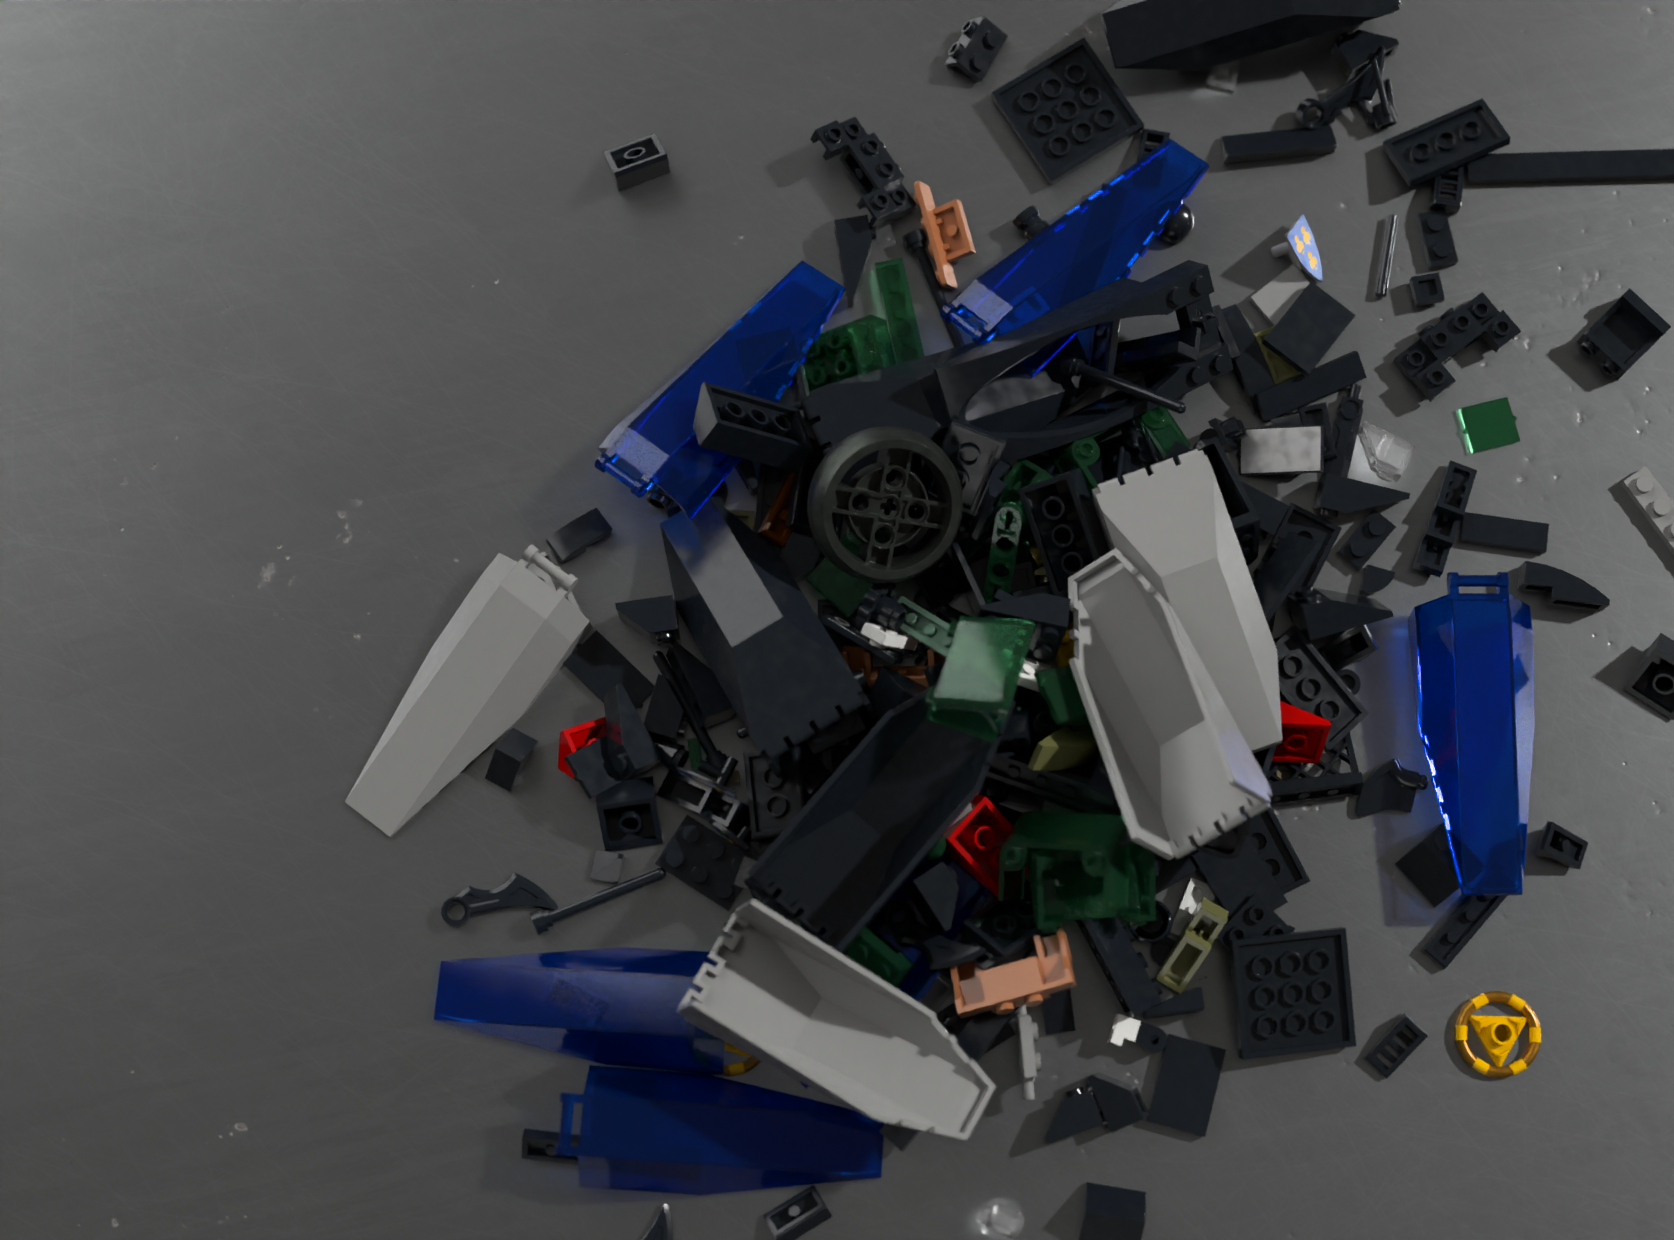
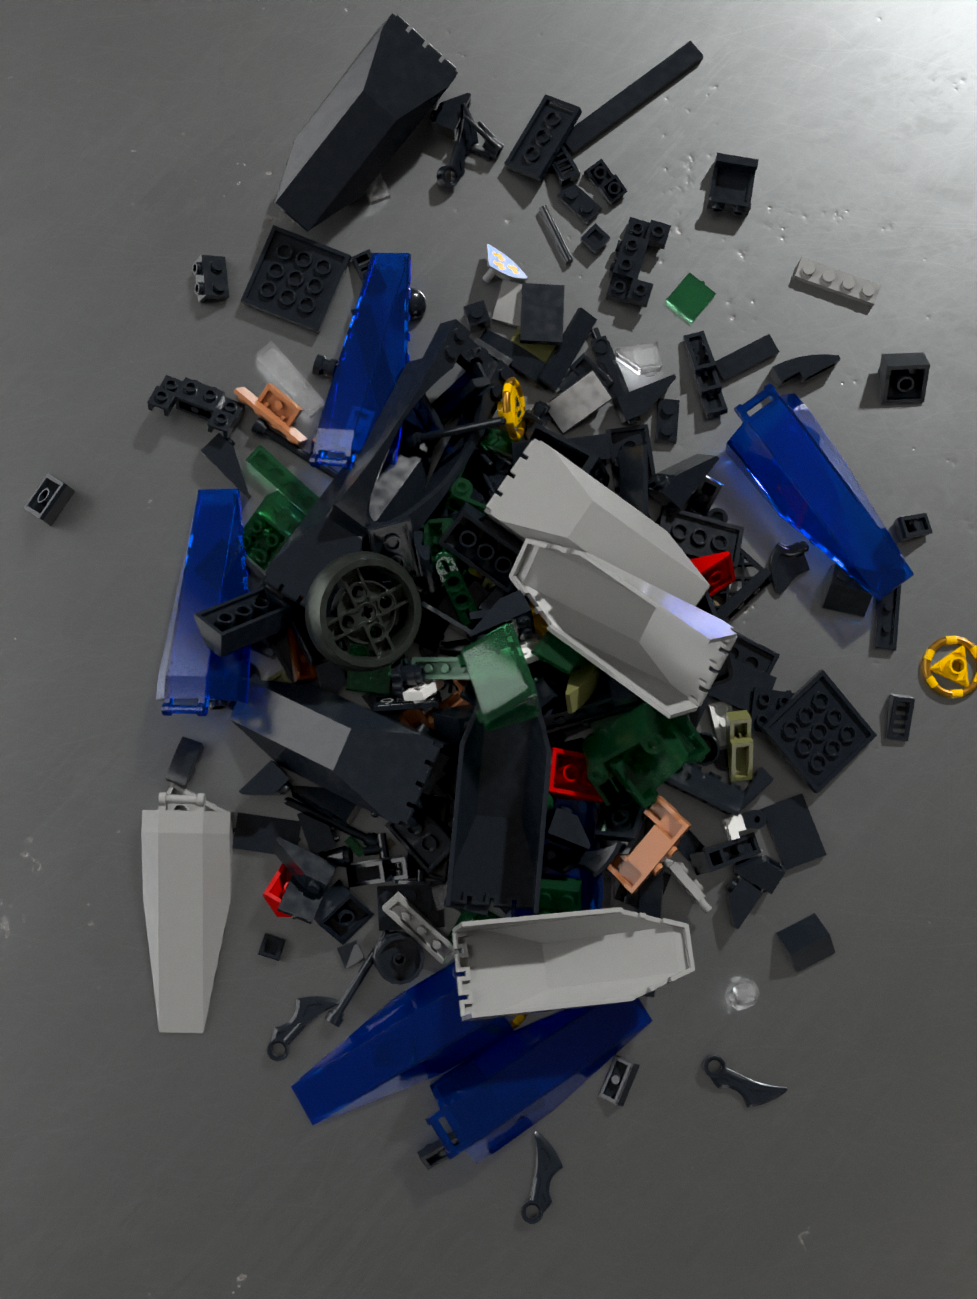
camera: 35 degrees left, 5 degrees up
black slope [485,728,539,792] -> none
black slope [1221,125,1337,164] -> none
black tile [1359,565,1395,594] -> none
none -> clear plate [255,341,327,418]
none -> black tile [258,933,287,961]
none -> black wheel [372,931,424,985]
none -> light grey plate [382,891,460,966]
none -> black brick [463,300,490,334]
none -> piece [497,377,526,441]
none -> black slope [584,158,628,204]
none -> black slope [689,832,761,876]

